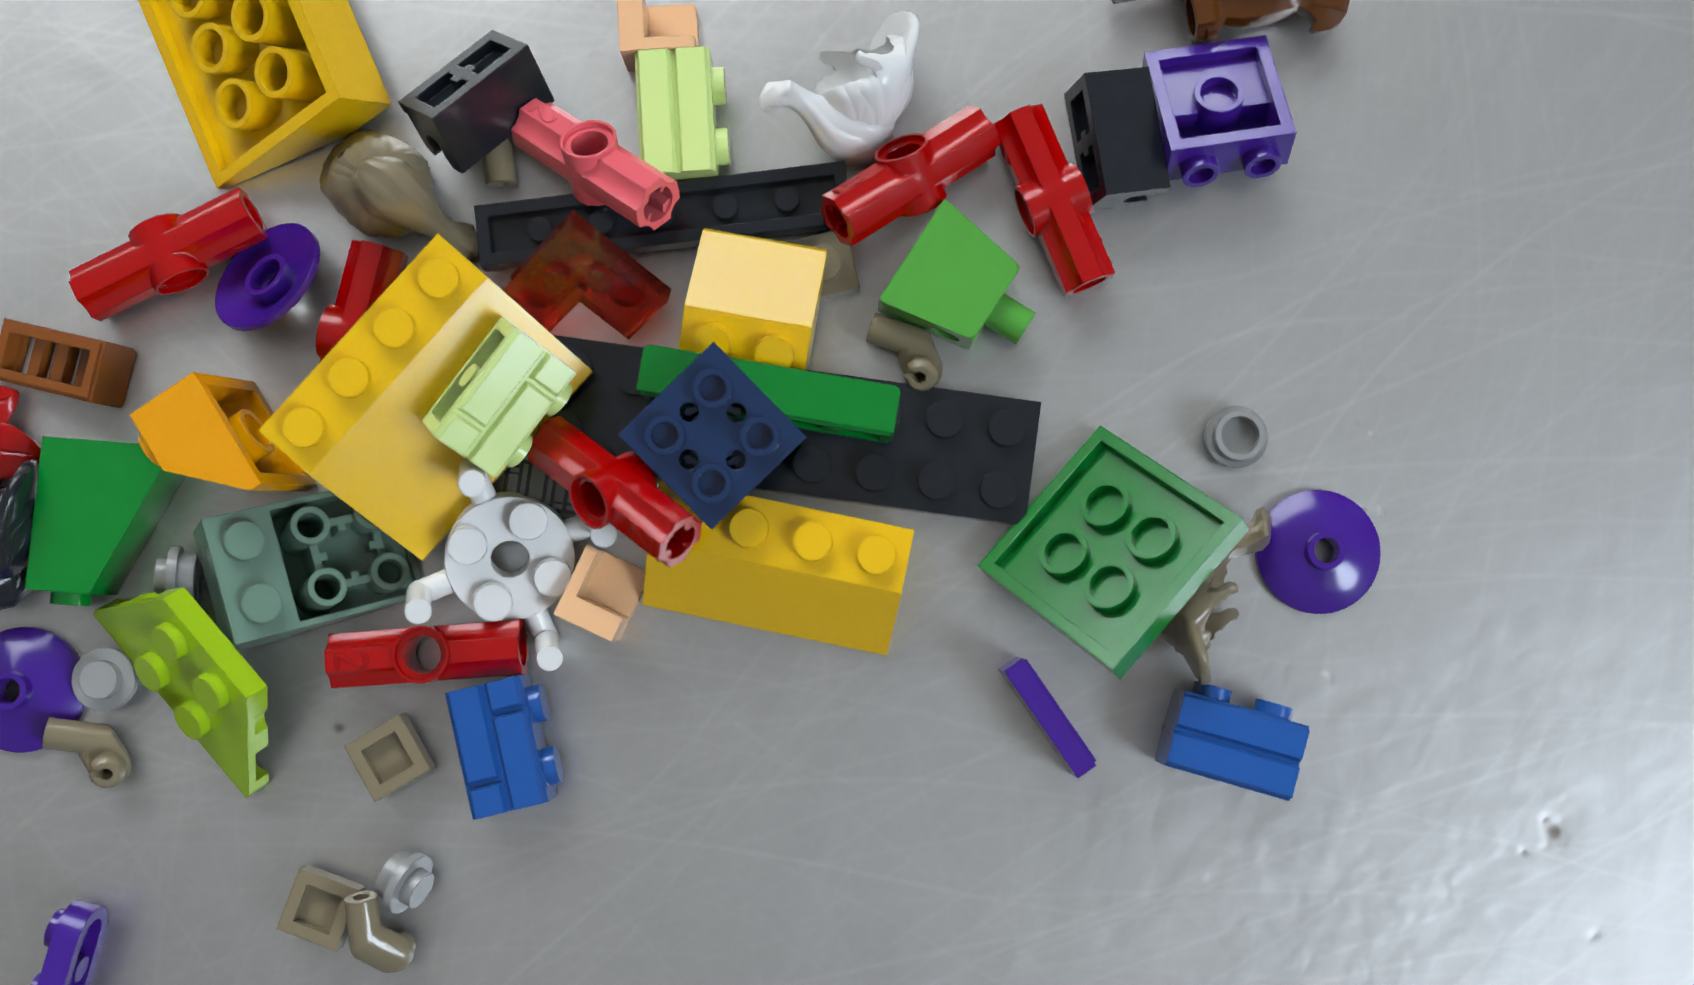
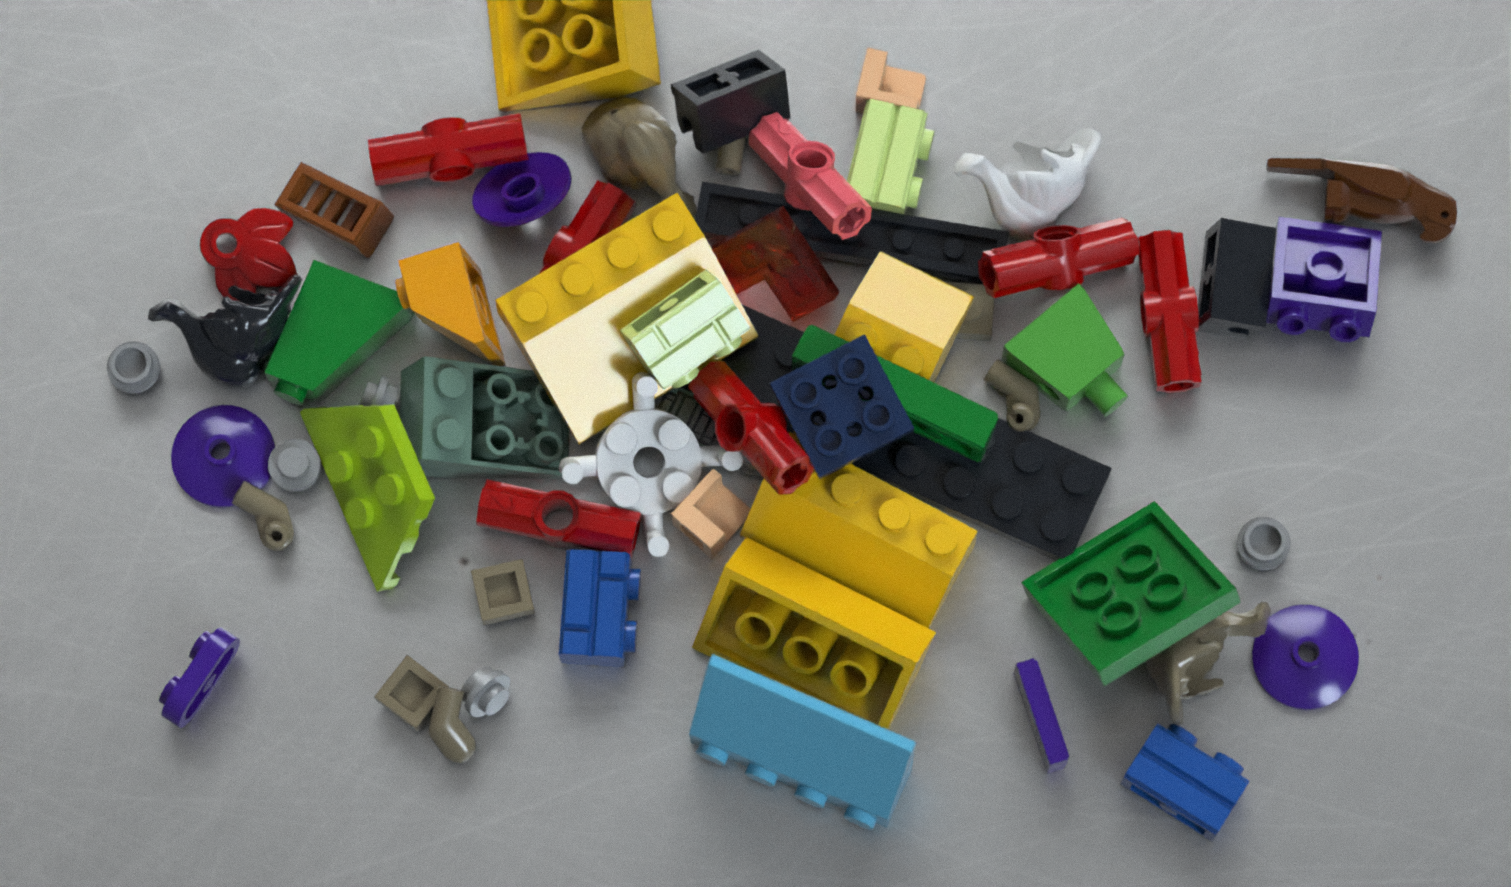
camera: 20 degrees right, 10 degrees down
none -> medium azure slope [689,654,916,830]
none -> yellow slope [692,537,936,730]

